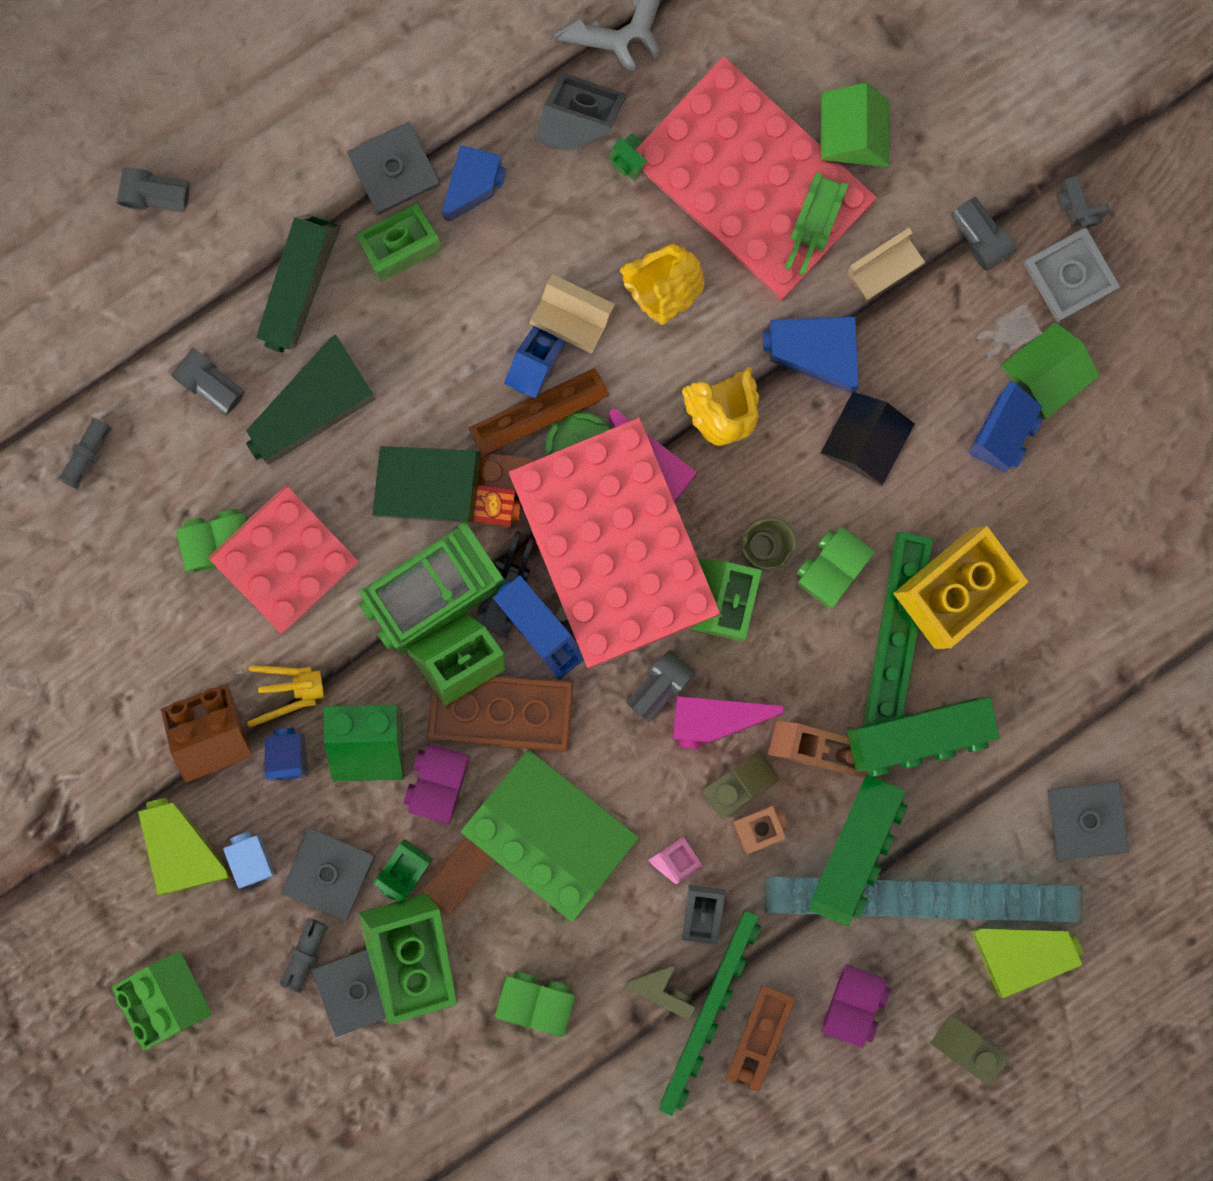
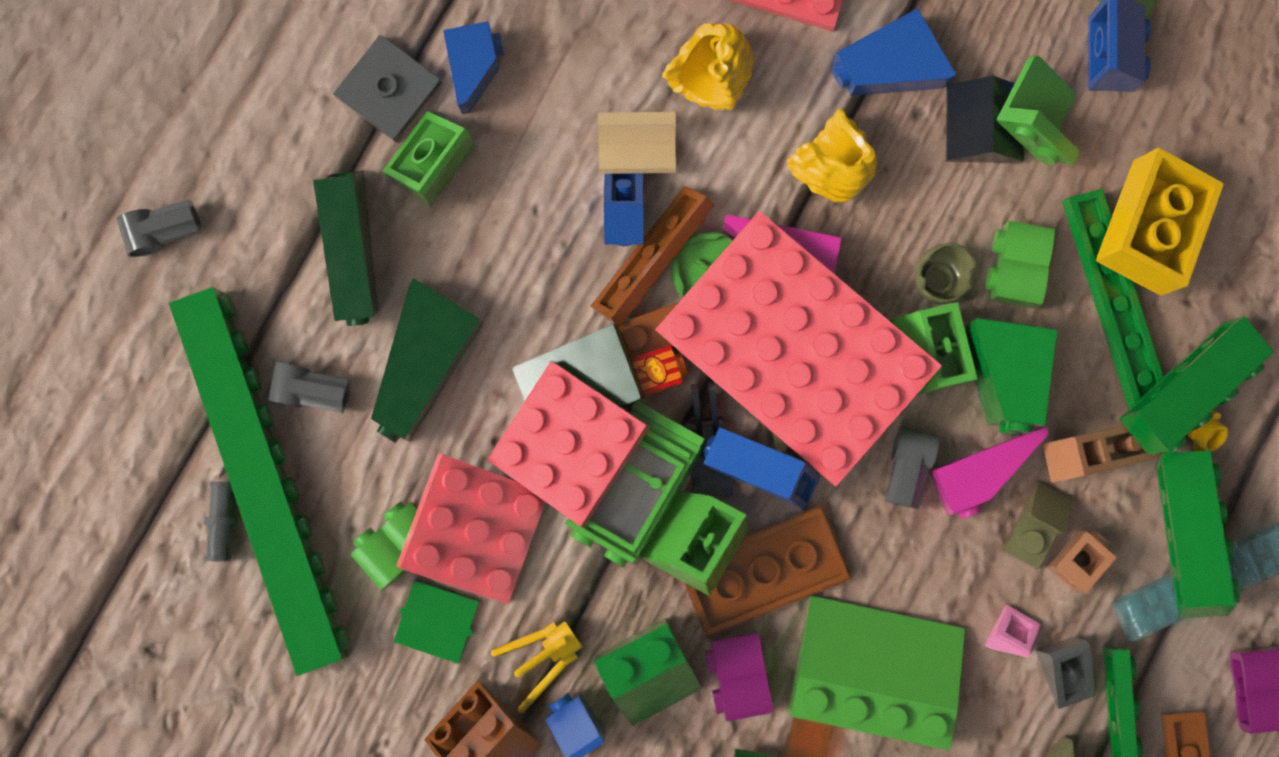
camera: 25 degrees left, 0 degrees up
none -> green brick [169,287,351,677]
none -> green piece [393,580,480,664]
none -> coral plate [487,361,650,527]
none -> green slope [964,318,1057,436]
none -> bright green bracket [996,56,1080,166]
none -> yellow plate [1188,411,1229,452]

